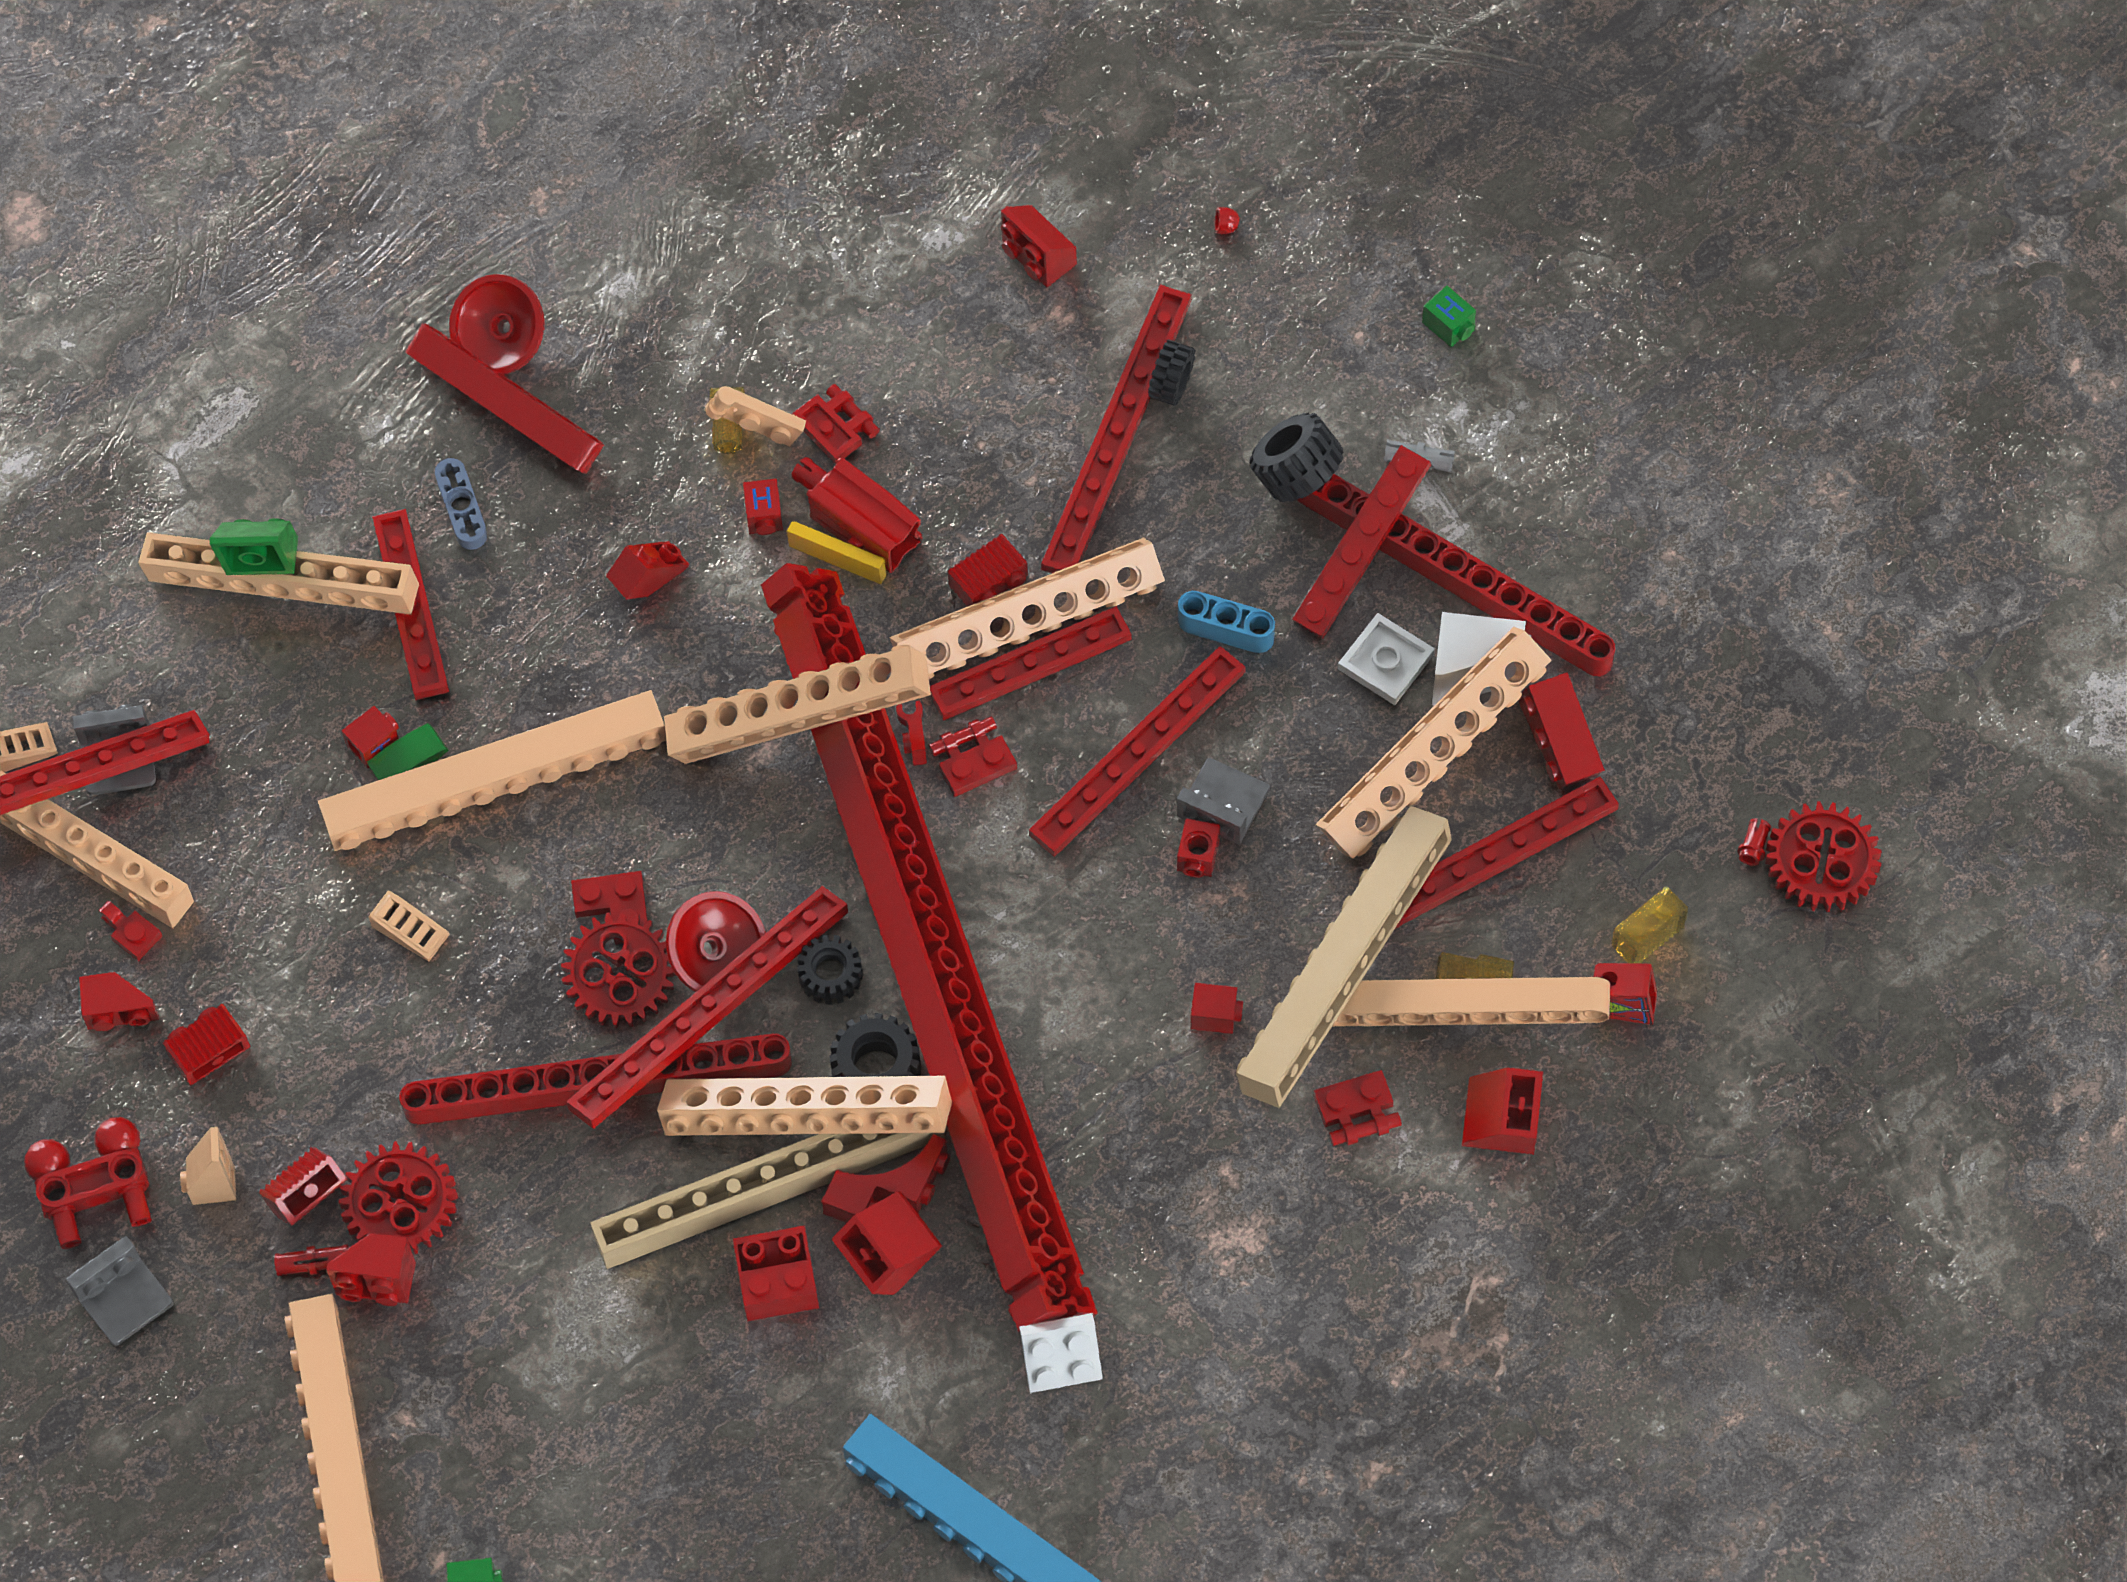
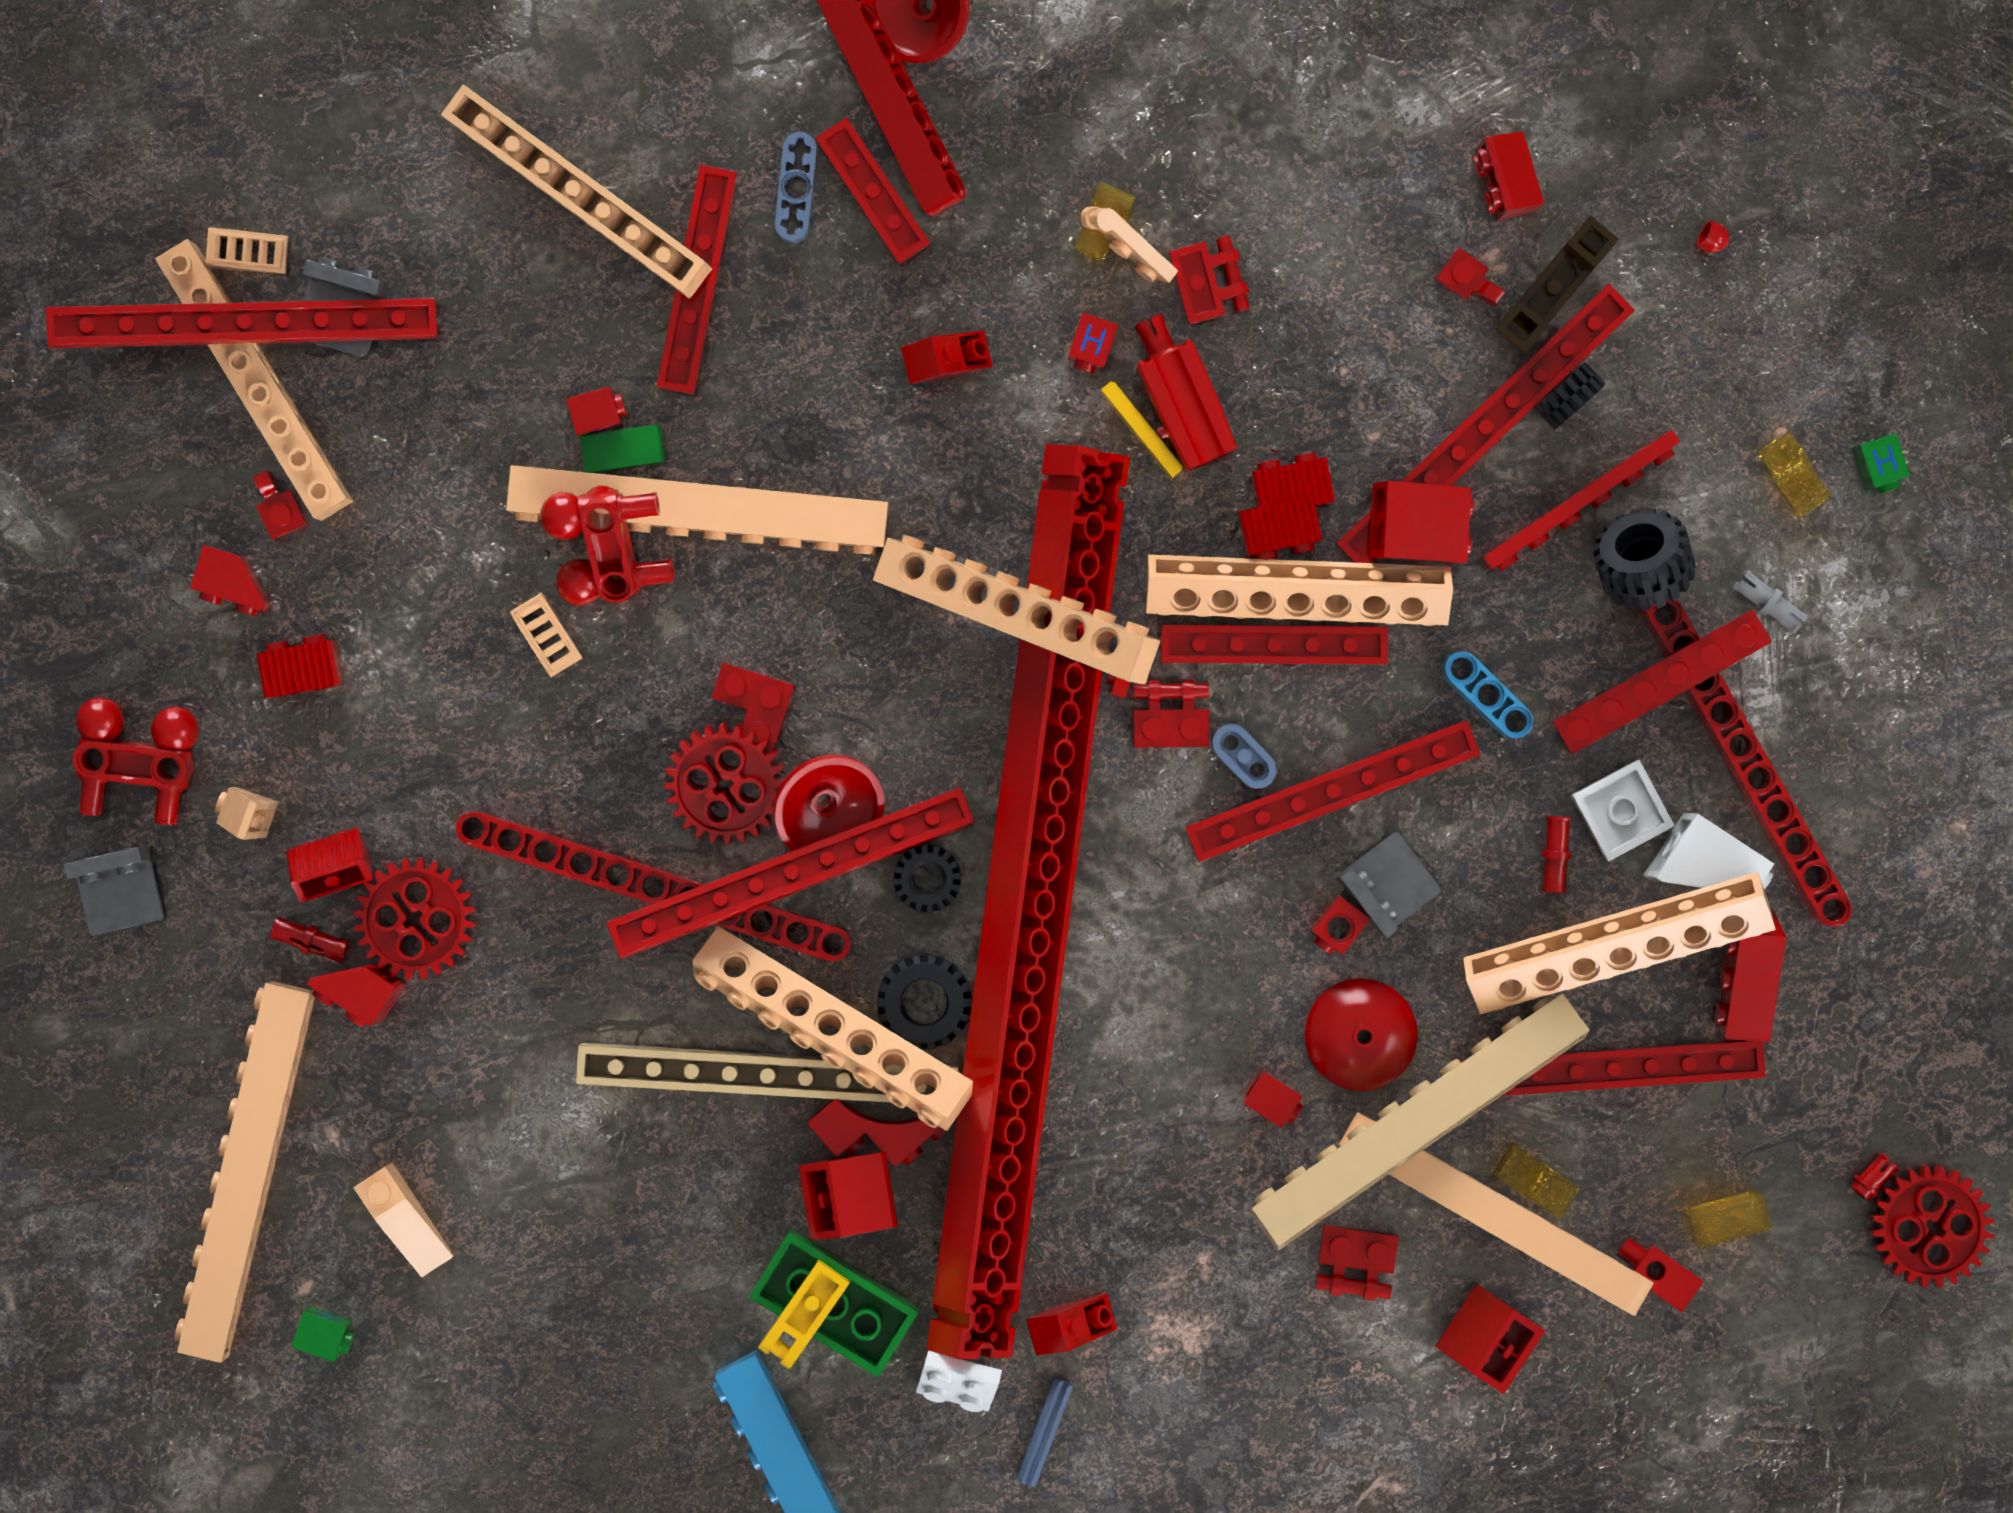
camera: 25 degrees right, 25 degrees up
green slope [209,518,298,575] -> none
red slope [732,1225,819,1322] -> none
none -> light nougat slope [353,1162,454,1277]
none -> red piece [540,485,675,606]
none -> green brick [749,1227,919,1377]
none -> yellow plate [758,1260,850,1369]
none -> red plate [815,117,930,265]
none -> sand blue axle [1017,1377,1073,1487]
none -> red slope [1026,1293,1117,1355]
none -> sand blue plate [1212,724,1277,789]
none -> red brick [1250,452,1335,516]
none -> red dish [1305,978,1418,1091]
none -> red panel [1369,481,1474,564]
none -> red plate [1436,247,1505,308]
none -> red plate [1479,430,1680,572]
none -> dark brown slope [1495,215,1619,354]
none -> red pin [1541,816,1572,893]
none -> clear yellow slope [1757,431,1832,519]

